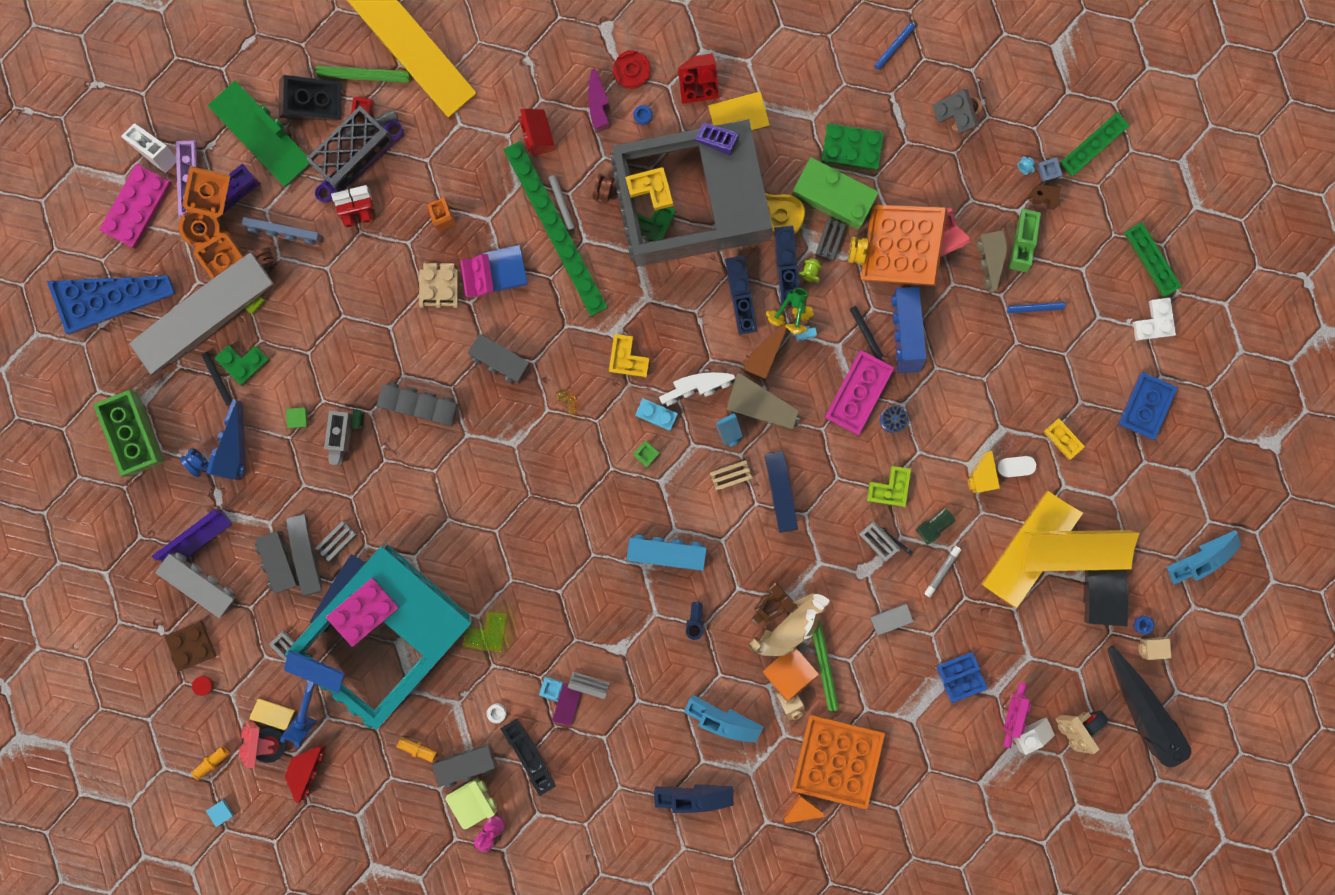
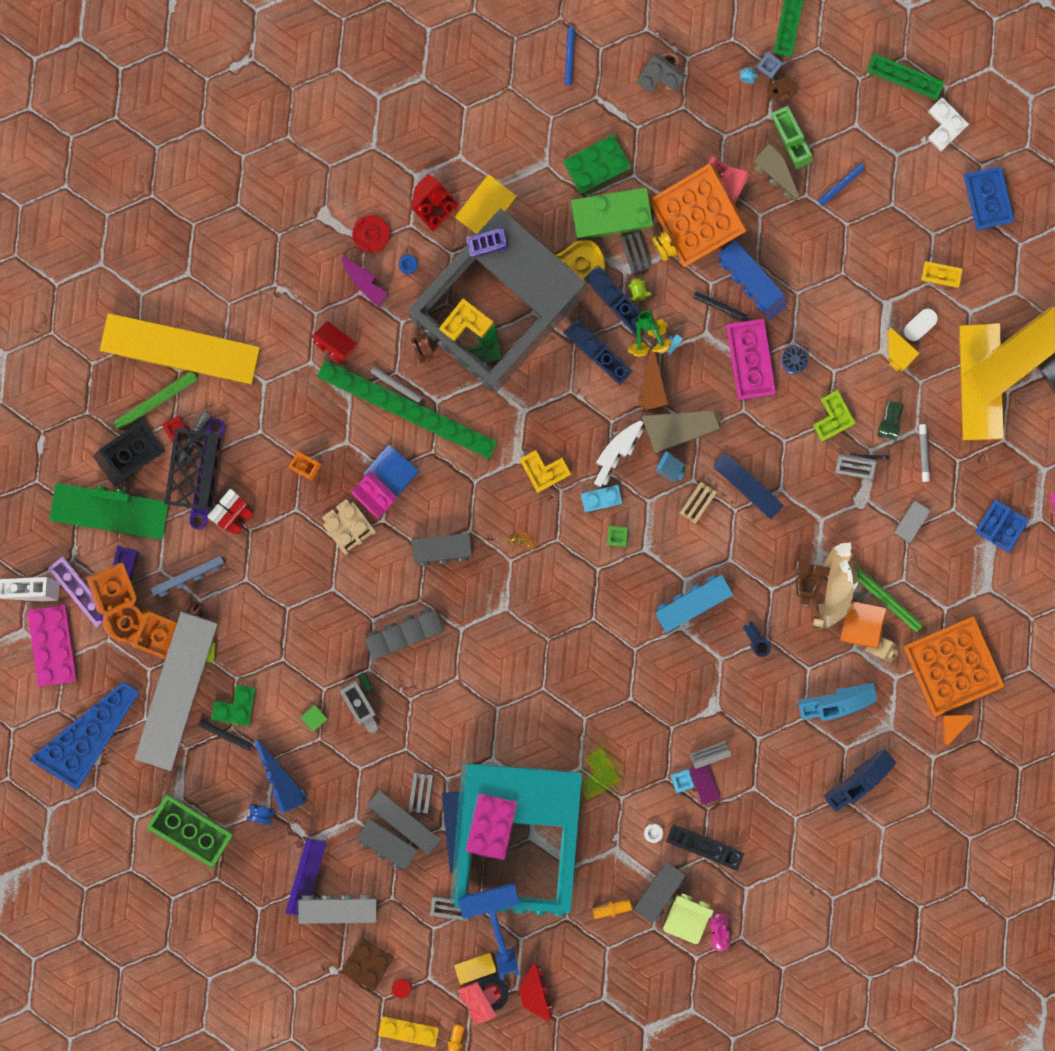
camera: 35 degrees left, 0 degrees up
none -> yellow plate [378,1016,439,1047]

